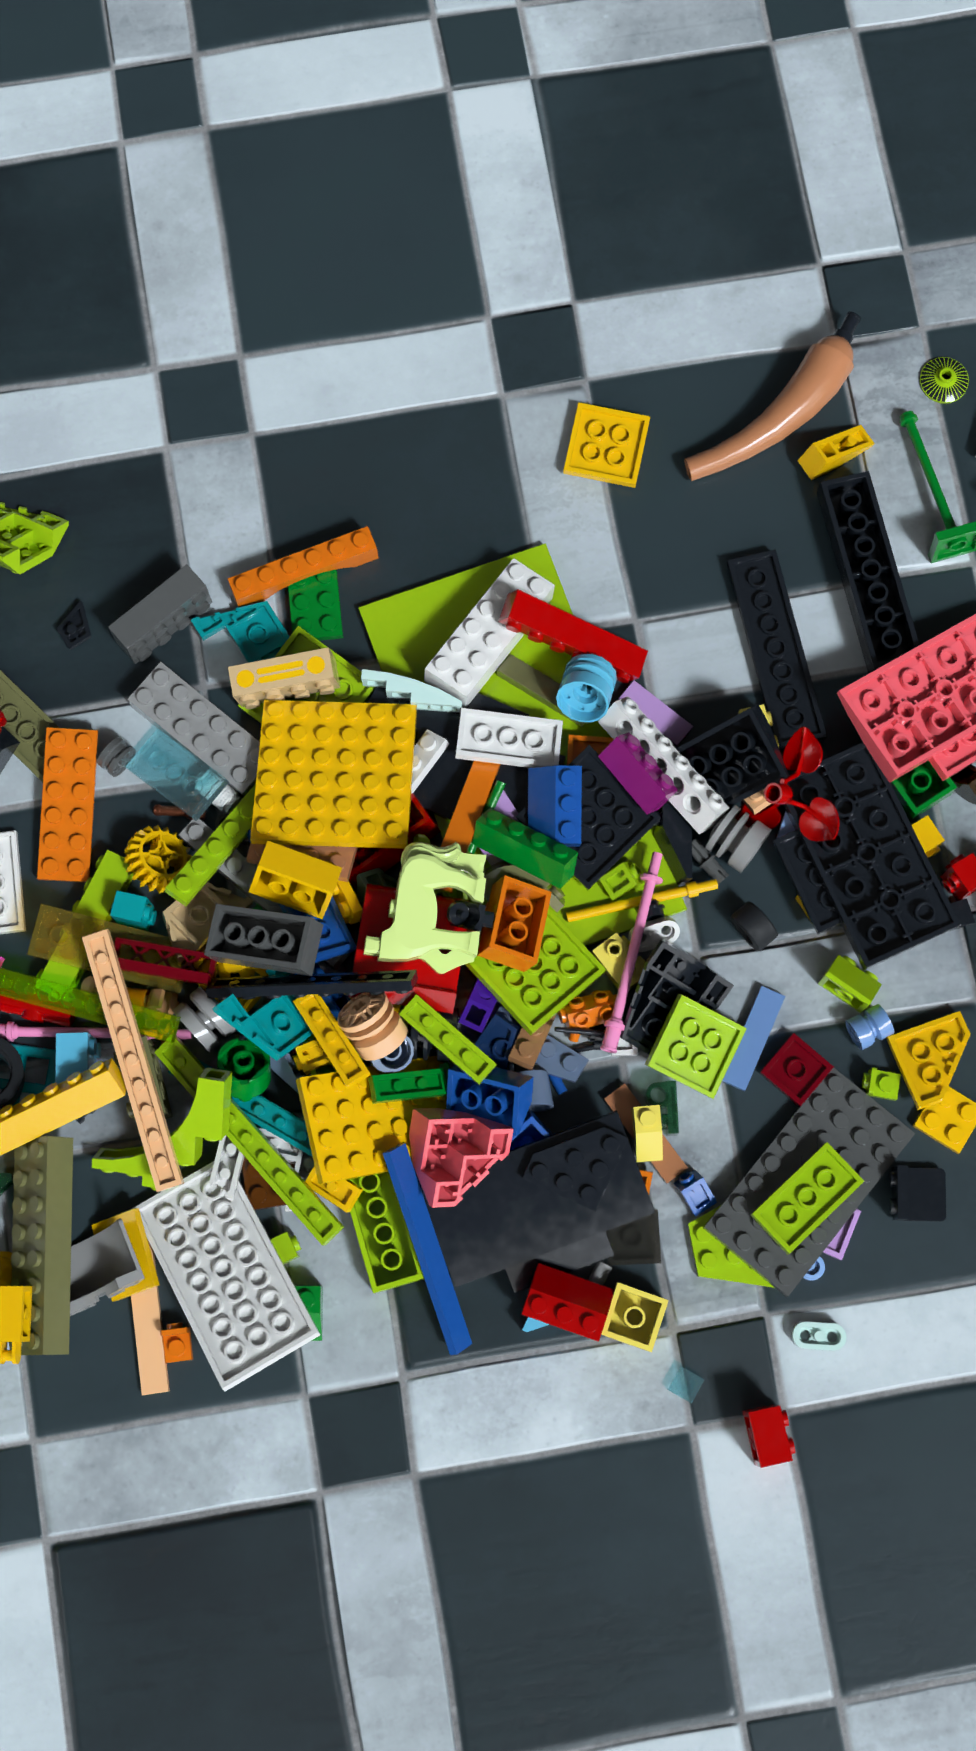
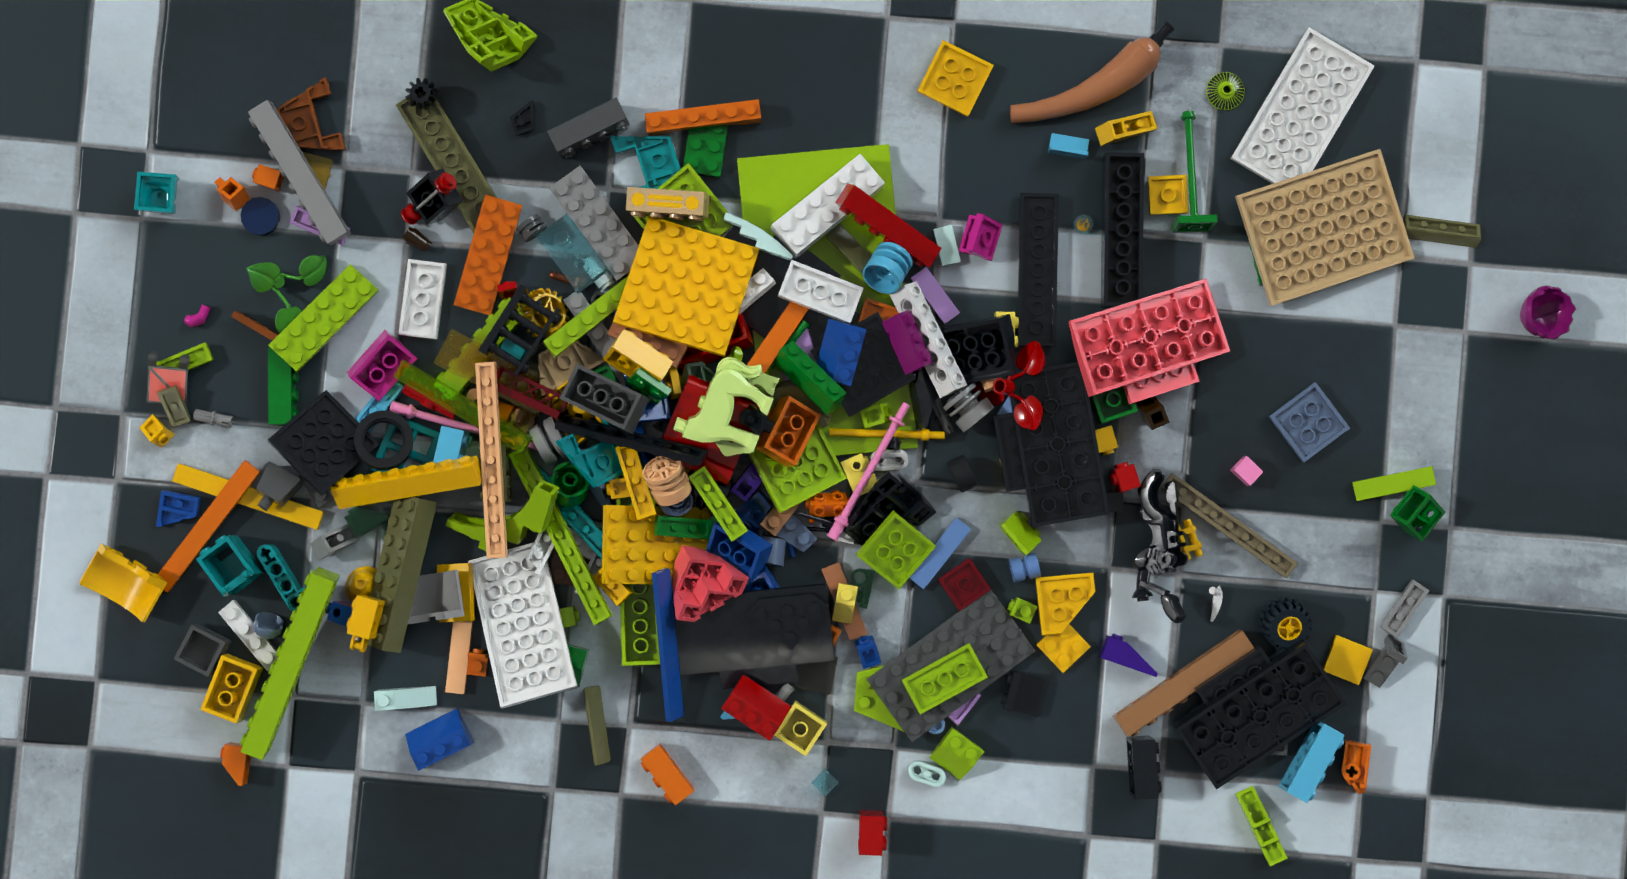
camera: 15 degrees right, 10 degrees up
none -> light aqua slope [374,686,437,711]
none -> blue slope [405,708,474,771]
none -> black fence [478,285,562,376]
none -> red plate [497,281,518,300]
none -> olive slope [583,685,611,766]
none -> green plate [625,367,672,405]
none -> orange brick [640,743,695,806]
none -> lime slope [929,726,984,780]
none -> light aqua tile [933,225,961,267]
none -> dark pink bracket [959,213,1003,261]
none -> medium azure panel [1048,133,1089,159]
none -> clear light blue tile [1073,214,1093,234]
none -> yellow plate [1147,175,1189,215]

